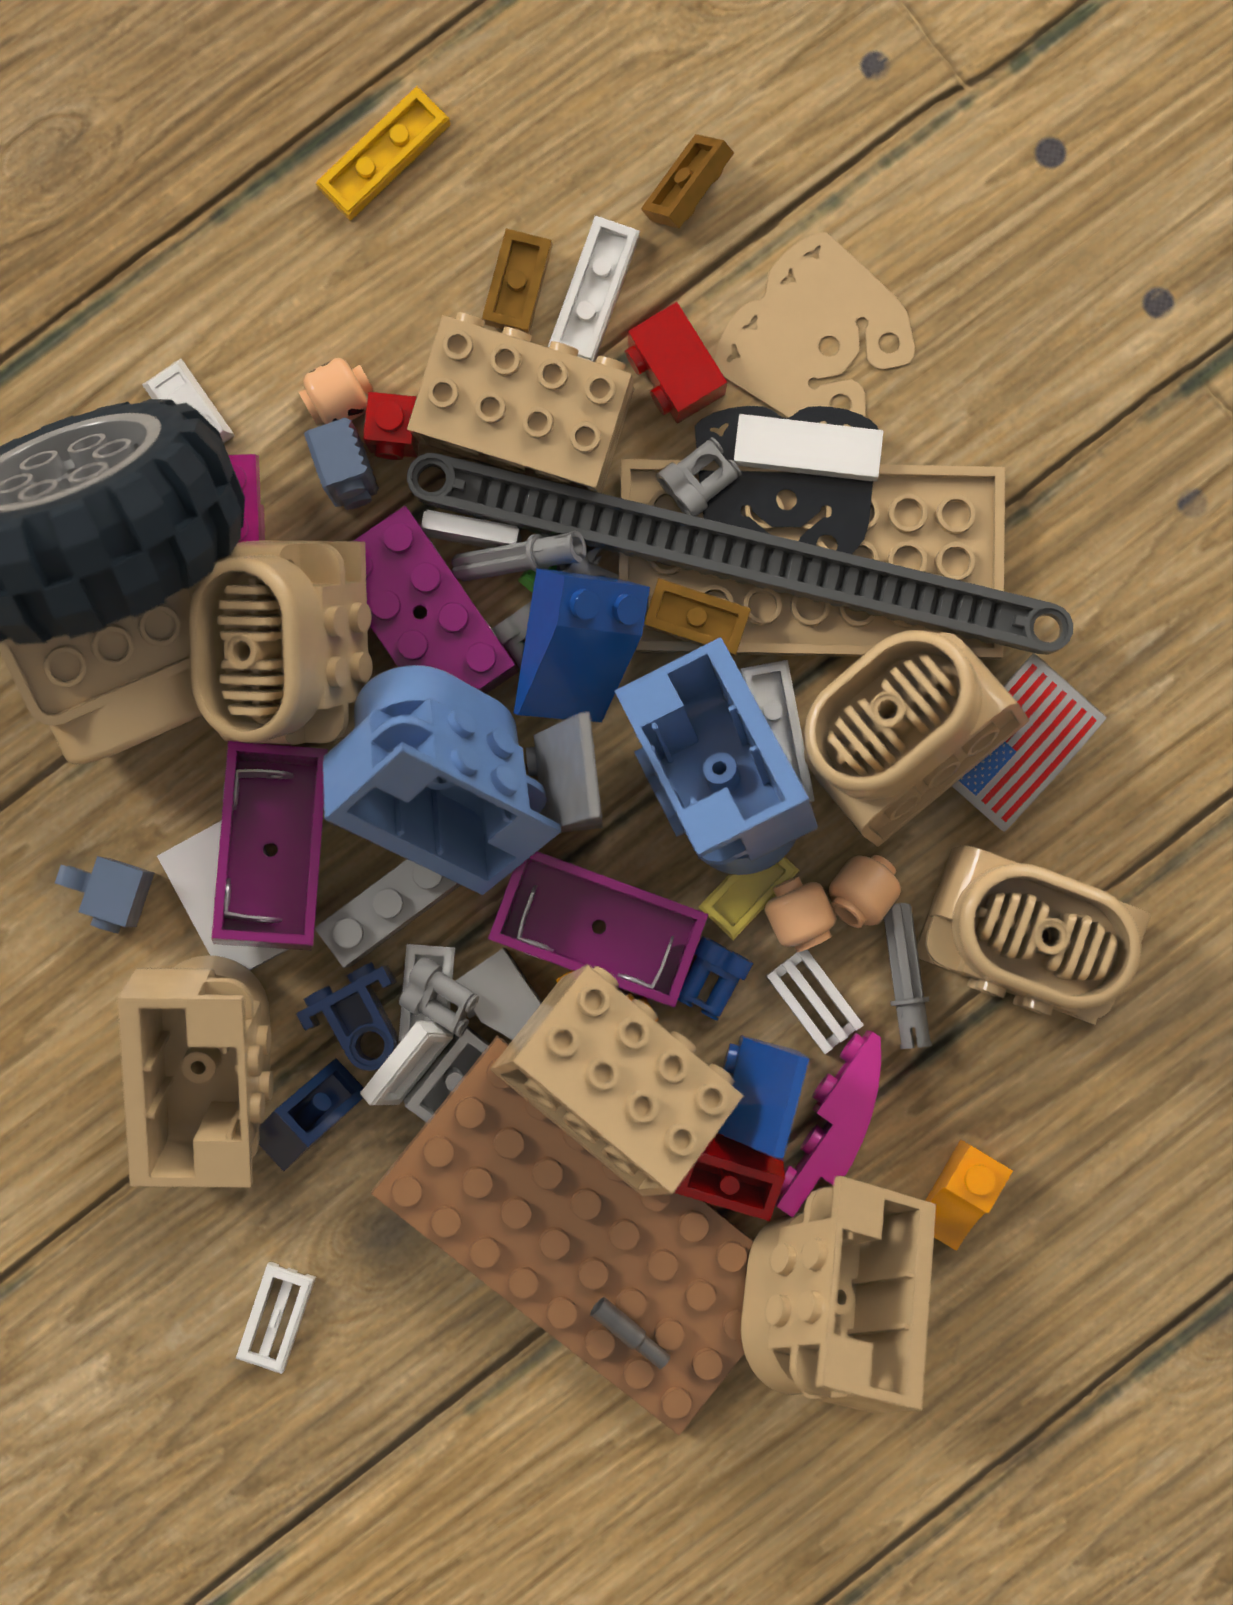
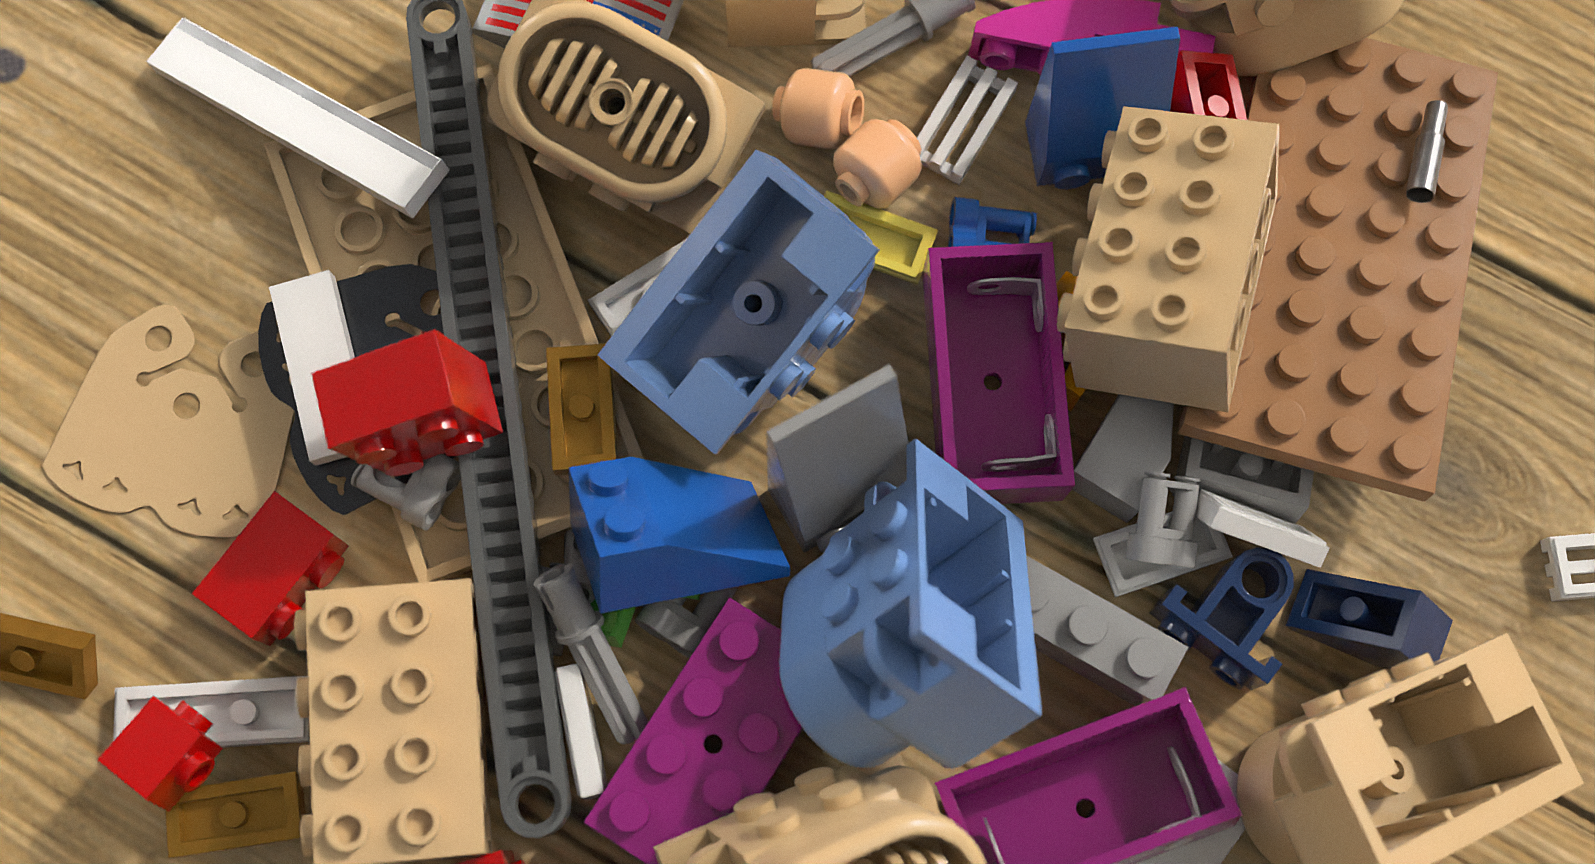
camera: 120 degrees left, 10 degrees down
none -> red brick [97,695,223,812]
none -> white tile [146,17,449,218]
none -> red brick [311,329,503,476]

